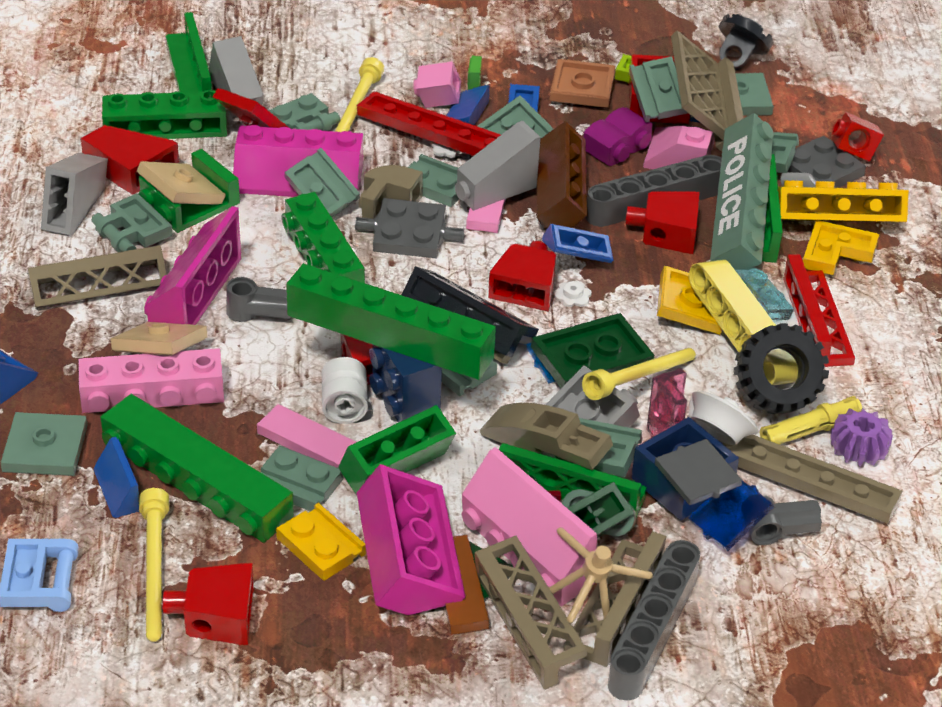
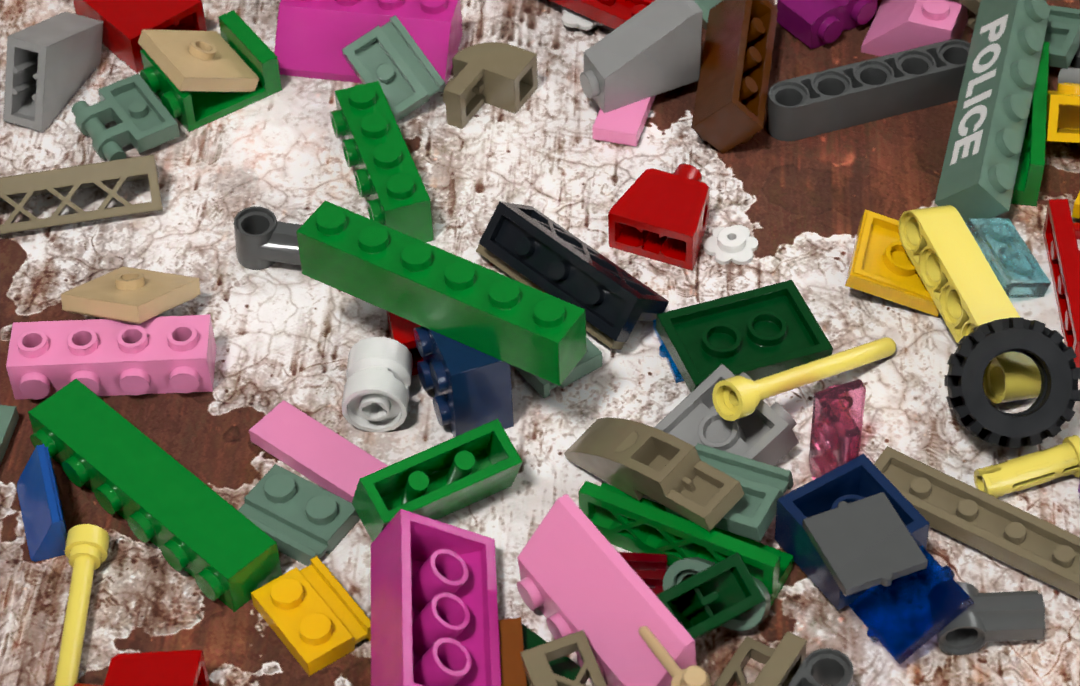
camera: 10 degrees right, 5 degrees up
dark pink slope [144,206,241,325] -> none
dark grey plate [355,198,465,259] -> none
sand green plate [408,154,459,207] -> none
blue slope [542,224,613,263] -> none
red torso [625,191,700,254] -> none
white piece [689,391,758,445] -> none

